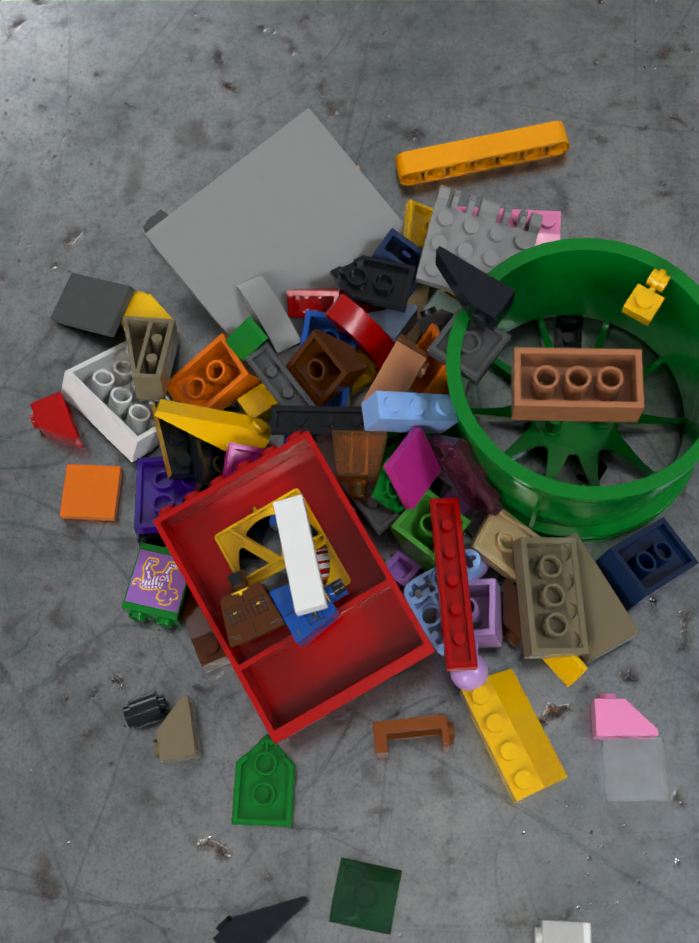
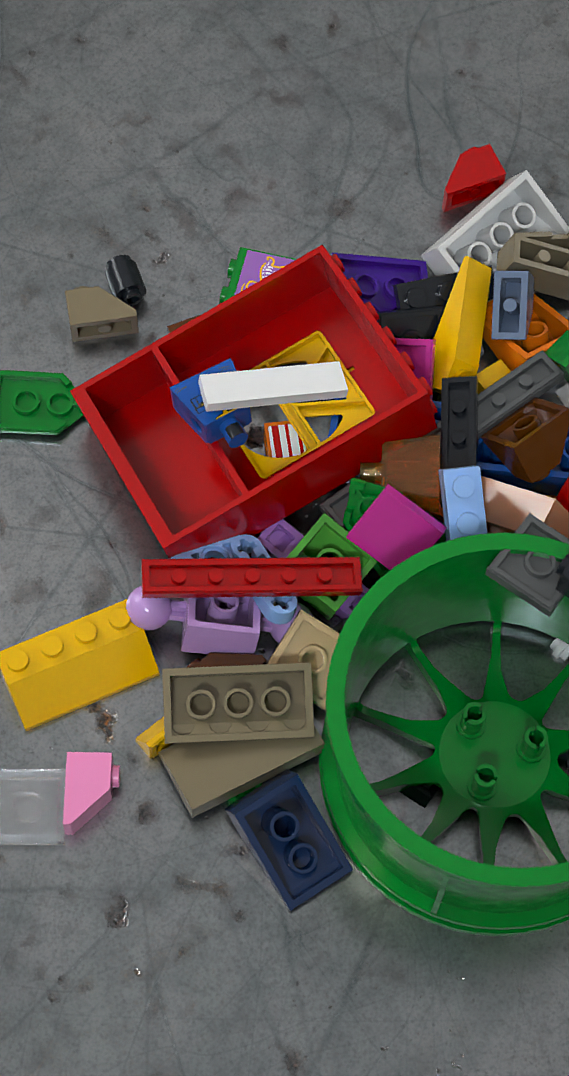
camera: 80 degrees right, 5 degrees down
orange tile [59,464,123,521] -> none
reddish brown torso [220,570,287,648] -> none
dark orange panel [372,714,455,760] -> none
nougat brick [511,347,644,422] -> none
none -> sand blue slope [491,271,534,340]

